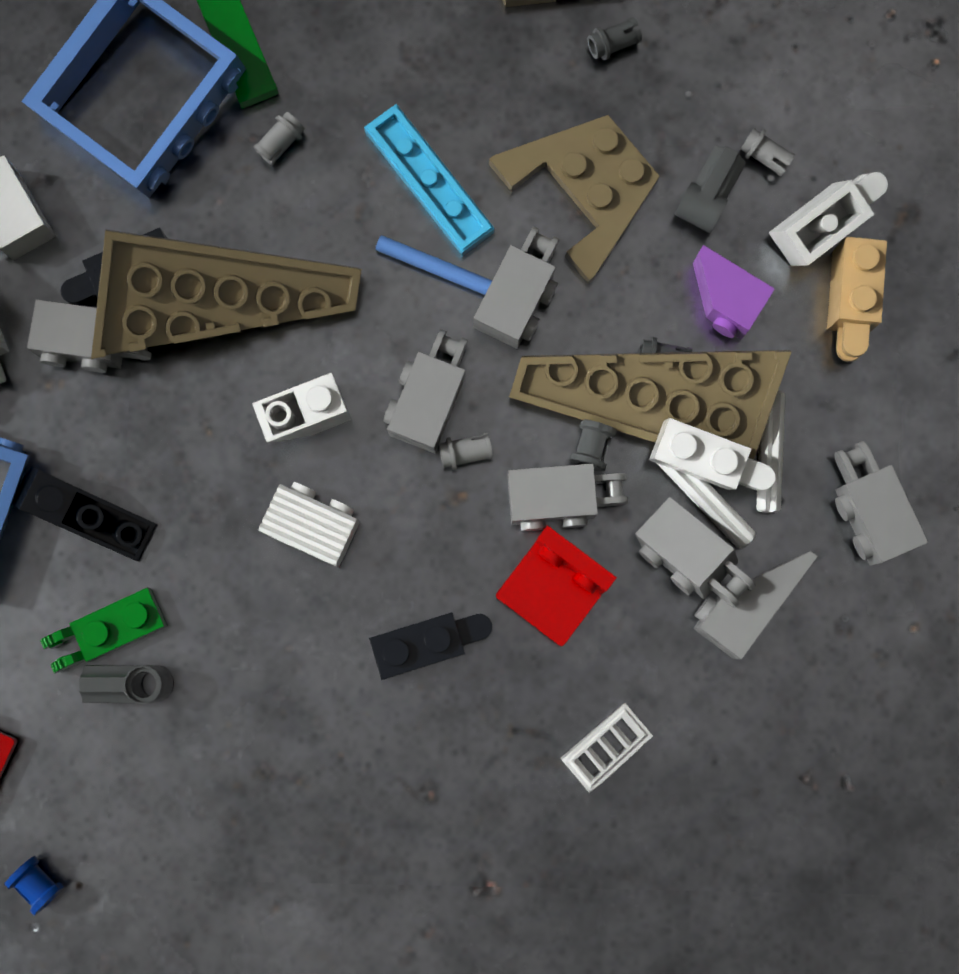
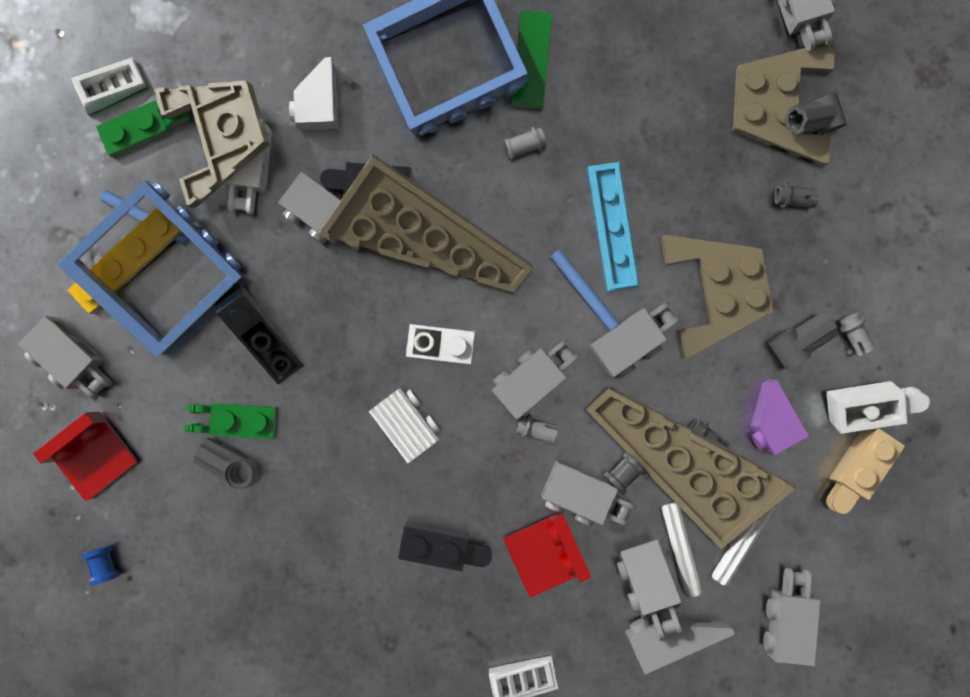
camera: 25 degrees right, 5 degrees up
white brick [649,418,775,490] -> none

